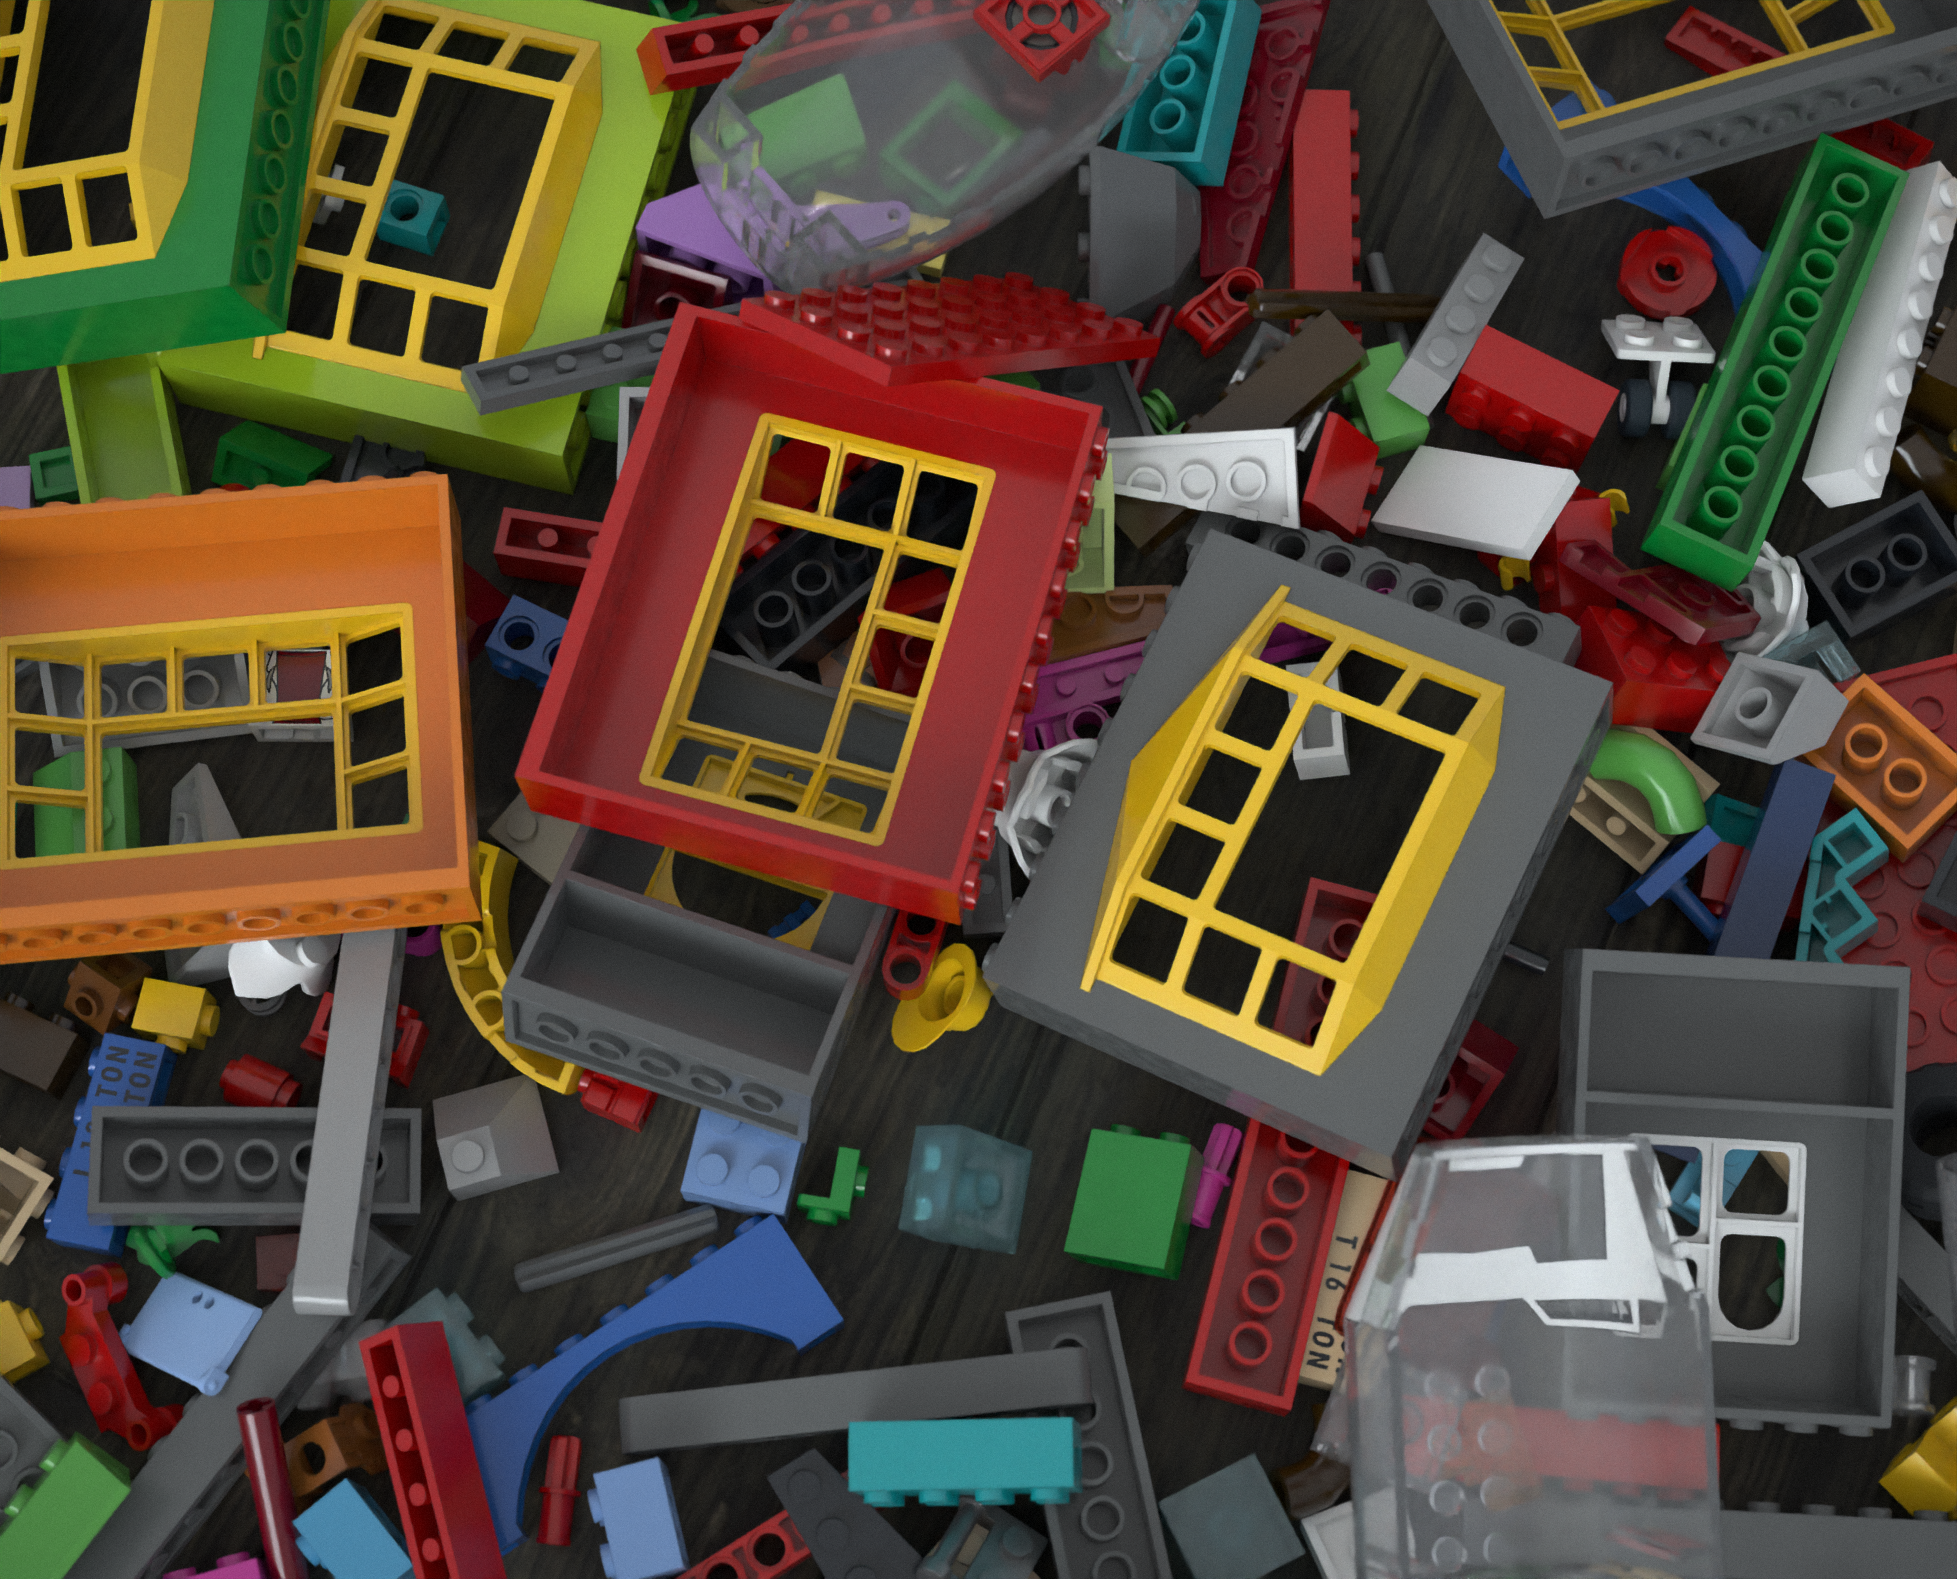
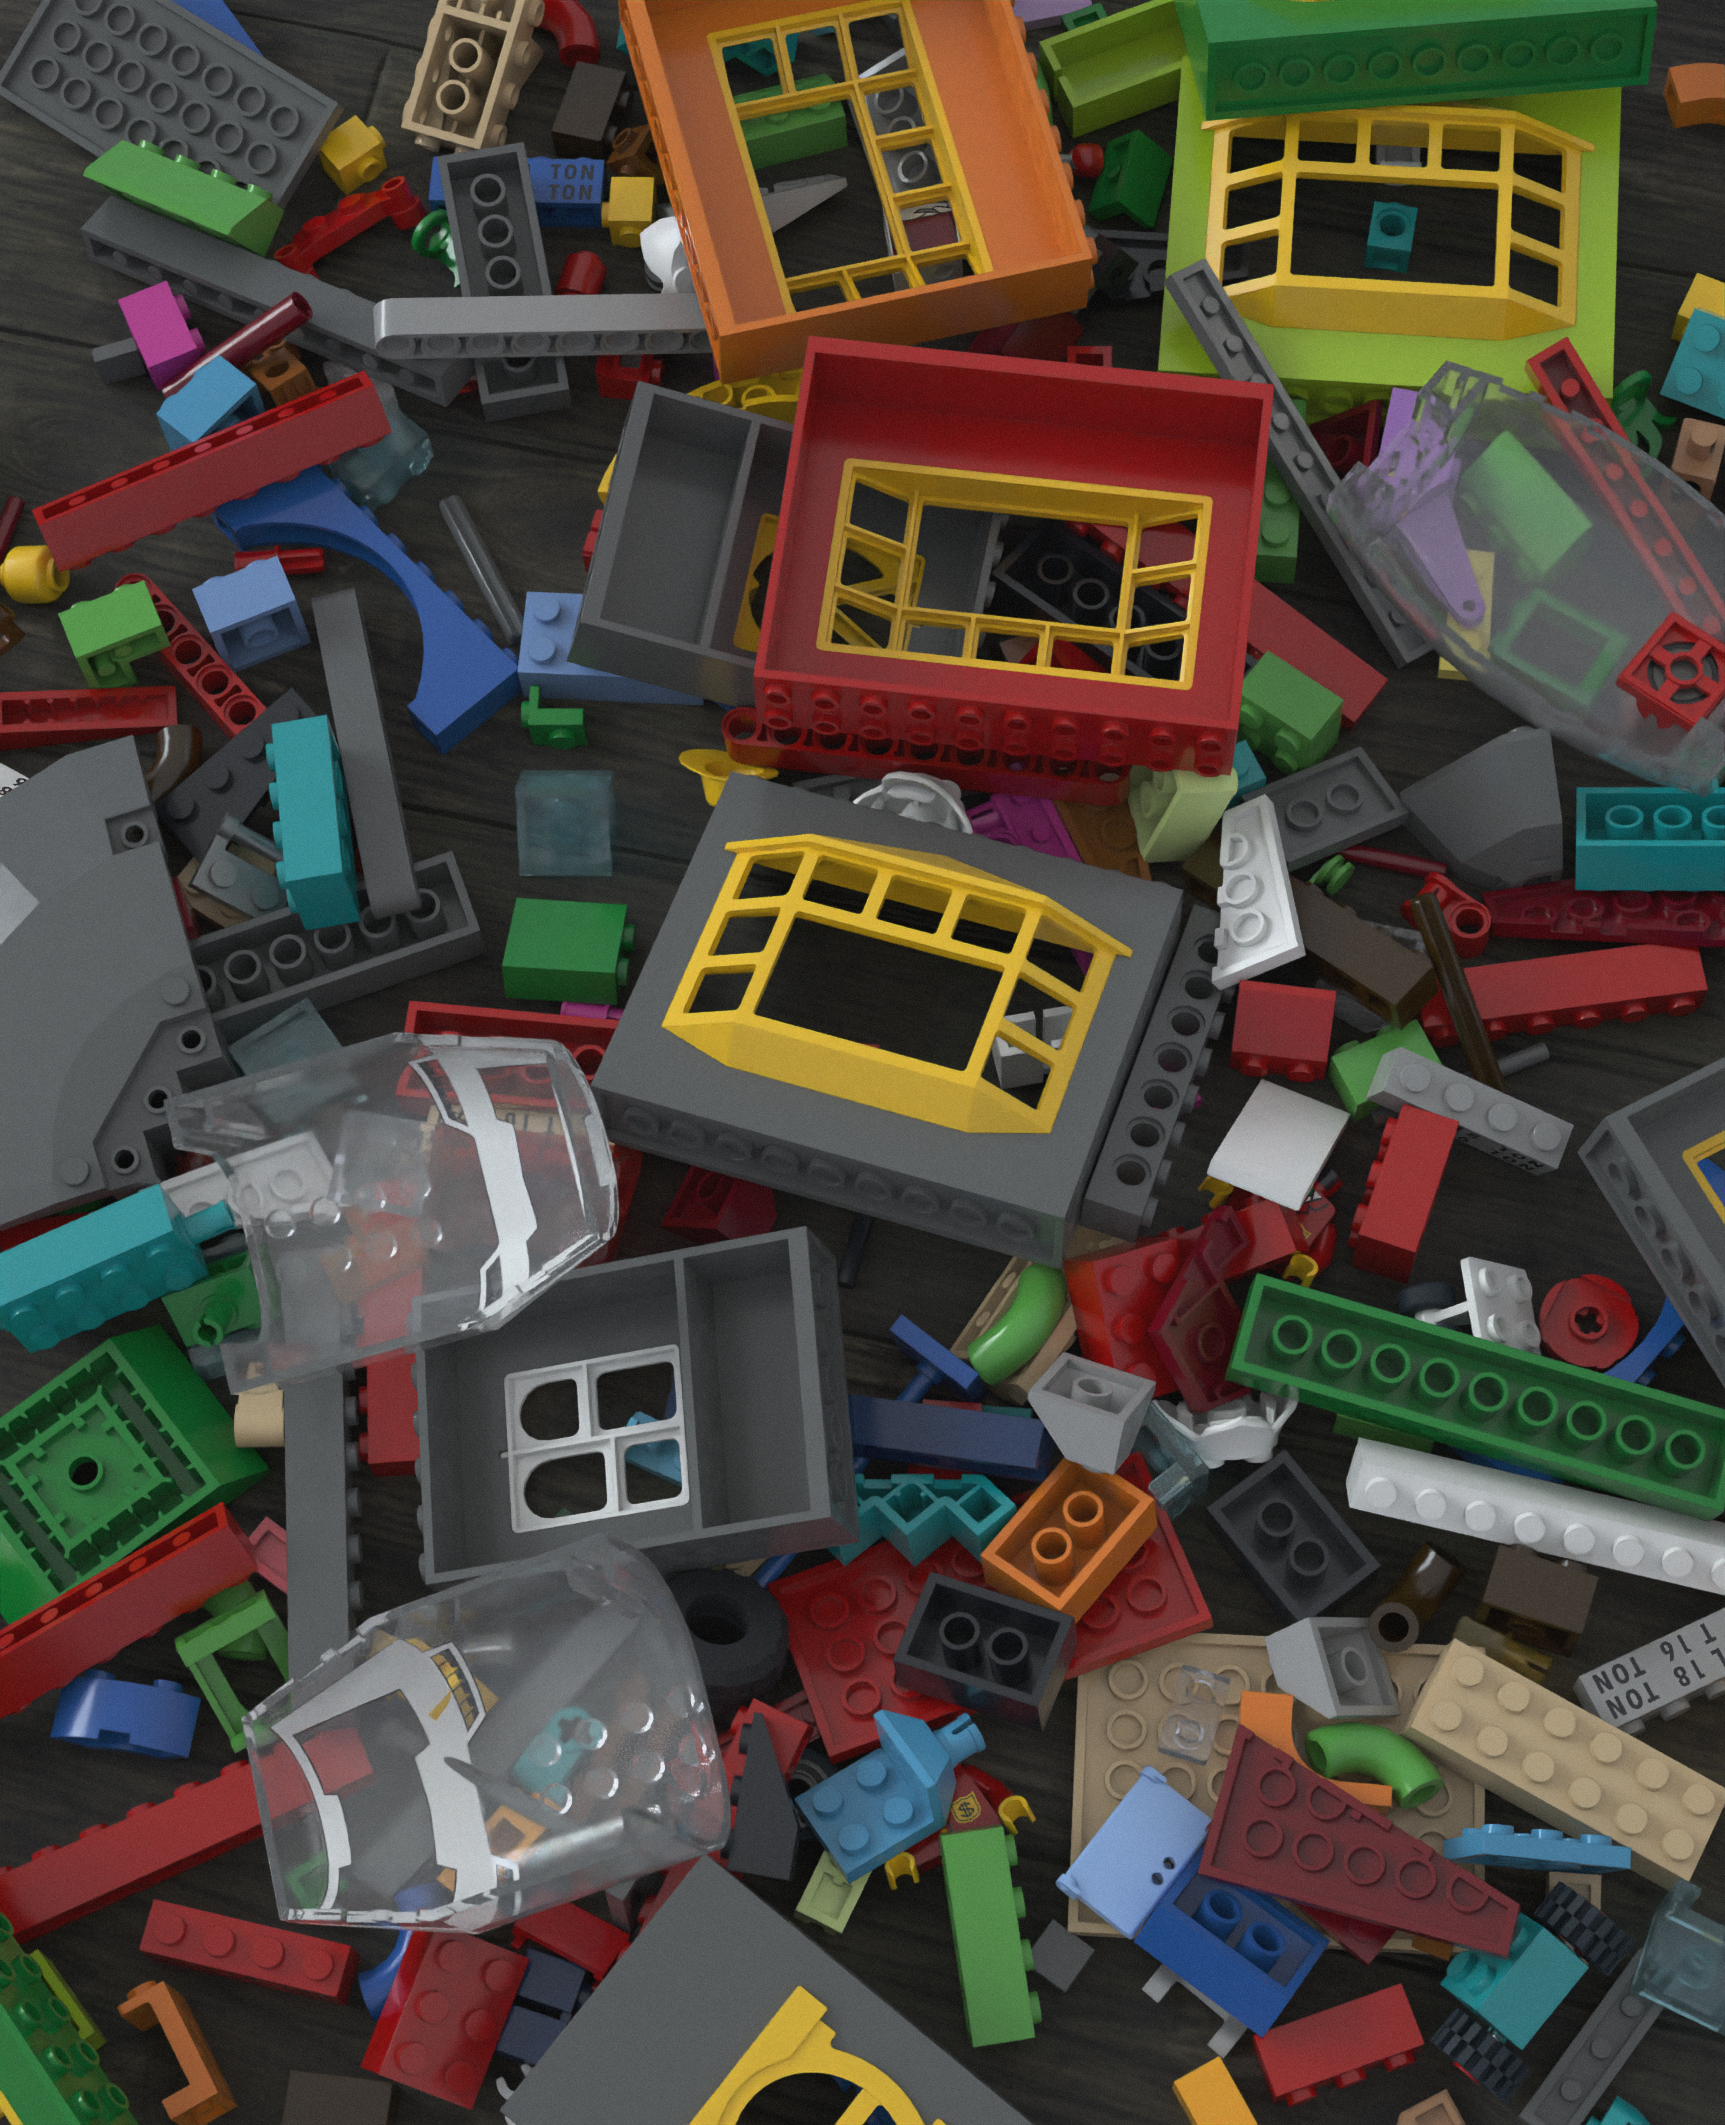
camera: 90 degrees right, 5 degrees down
light blue door [118,1271,263,1396] -> none
light grey slope [432,1074,560,1201] -> none
red plate [739,272,1161,387] -> none

